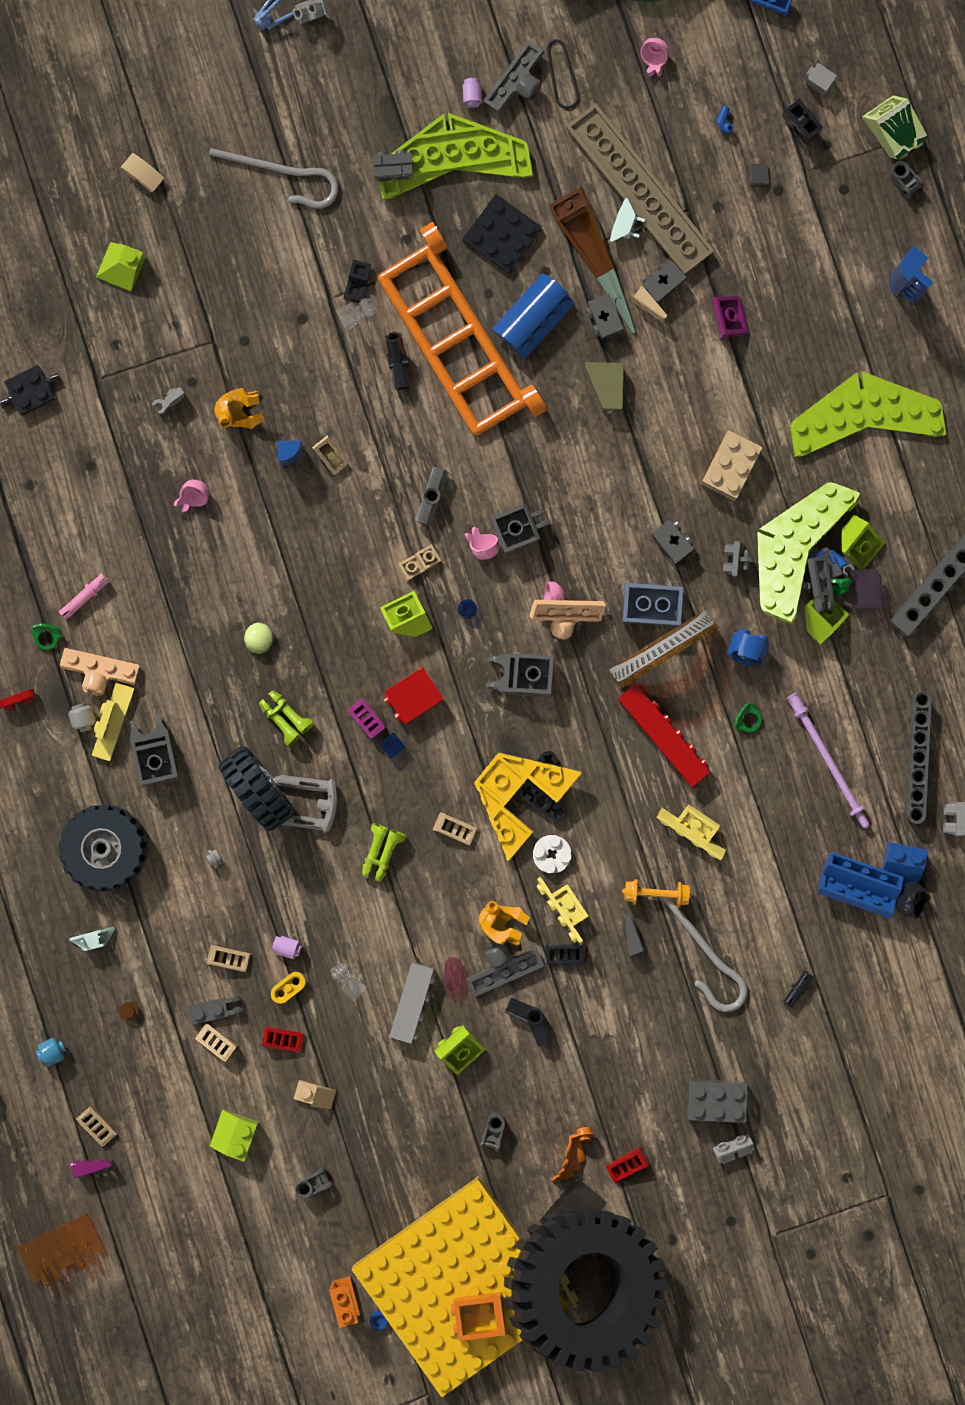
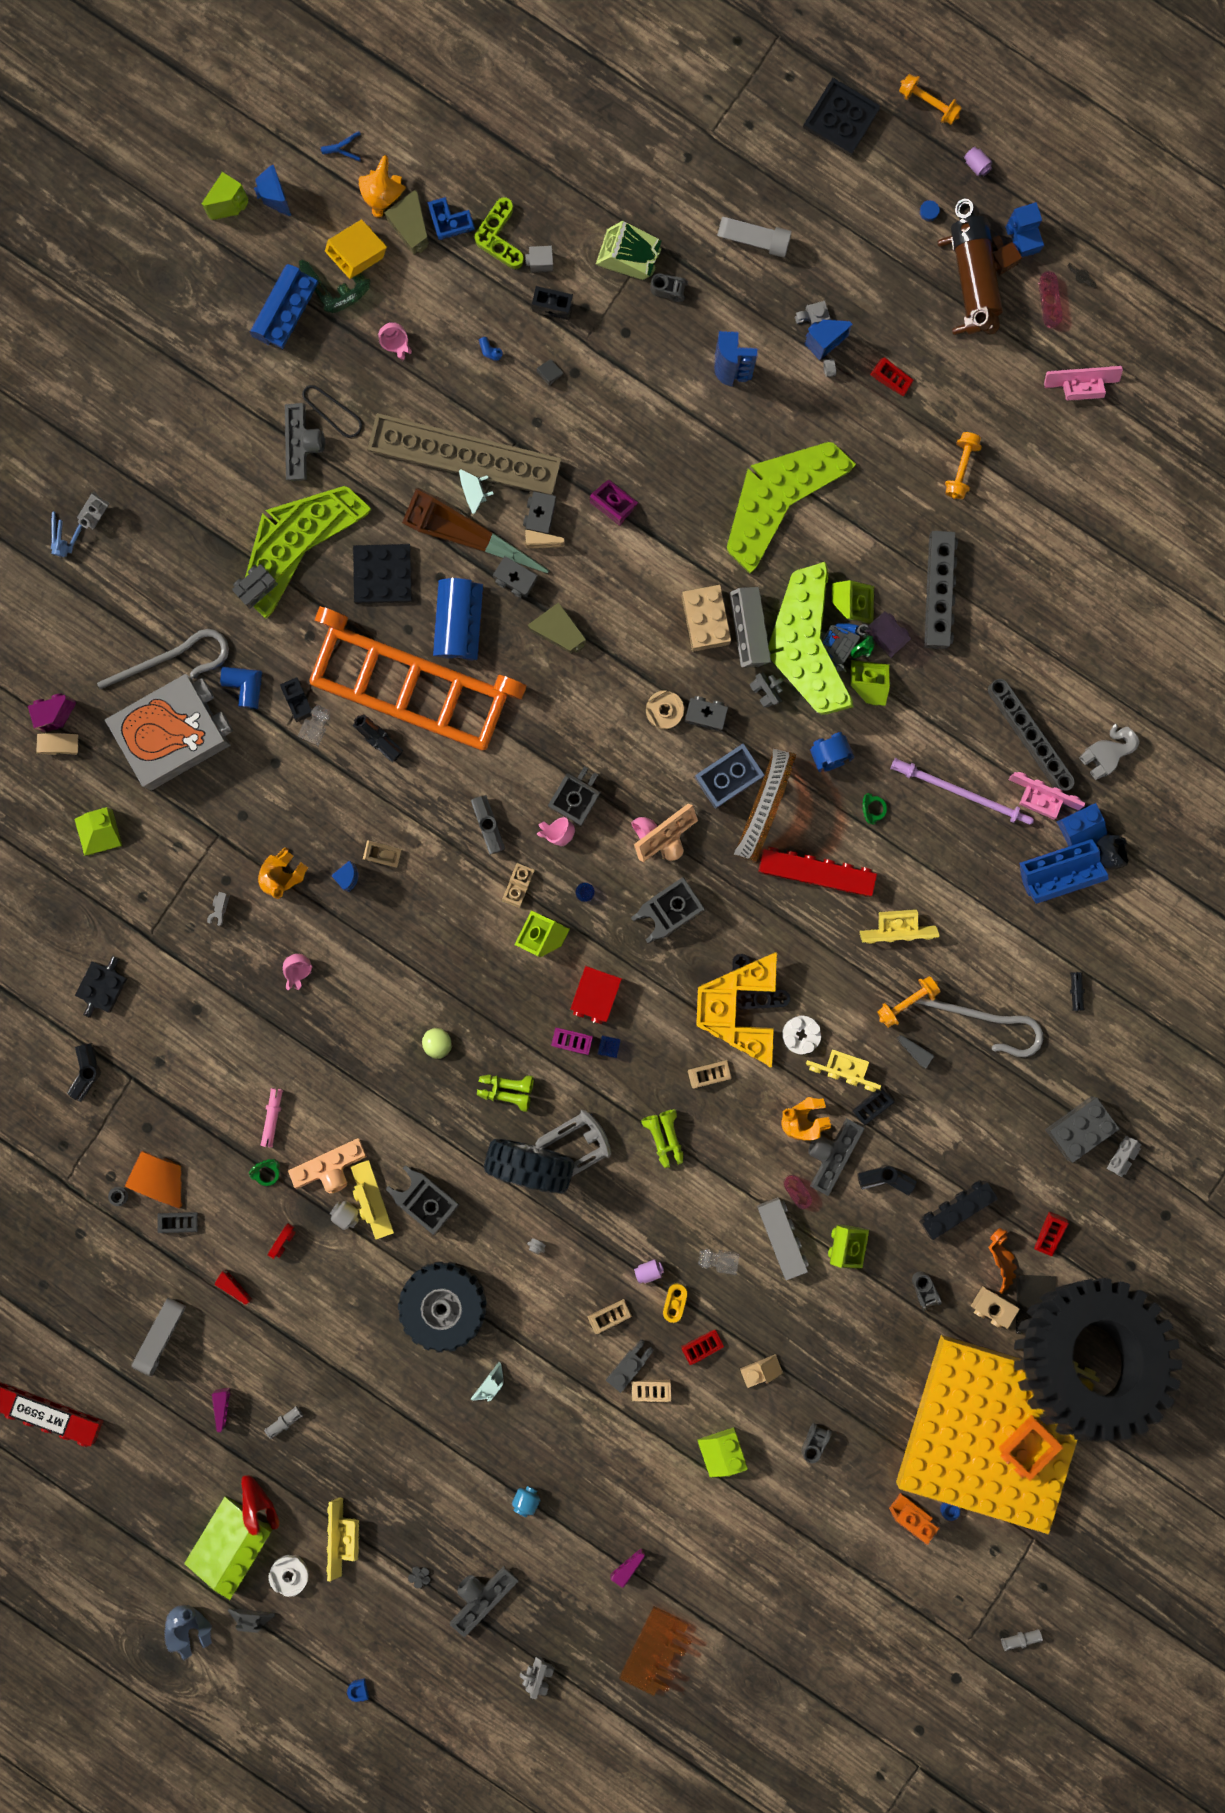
camera: 45 degrees left, 0 degrees up
tan slope [76,1105,117,1147] -> none
reddish brown plate [119,1002,139,1021] -> none
lavender brick [462,78,482,108] -> none
dark grey hinge [807,556,834,612] -> none
none -> magenta slope [28,693,76,733]
none -> brick [105,674,233,790]
none -> blue brick [220,667,262,709]
none -> lime beam [475,198,524,269]
none -> tan plate [646,691,684,729]
none -> light grey brick [729,587,771,668]
none -> black brick [919,1180,998,1240]
none -> tan brick [971,1286,1019,1329]
none -> bright pink bracket [1009,772,1085,820]

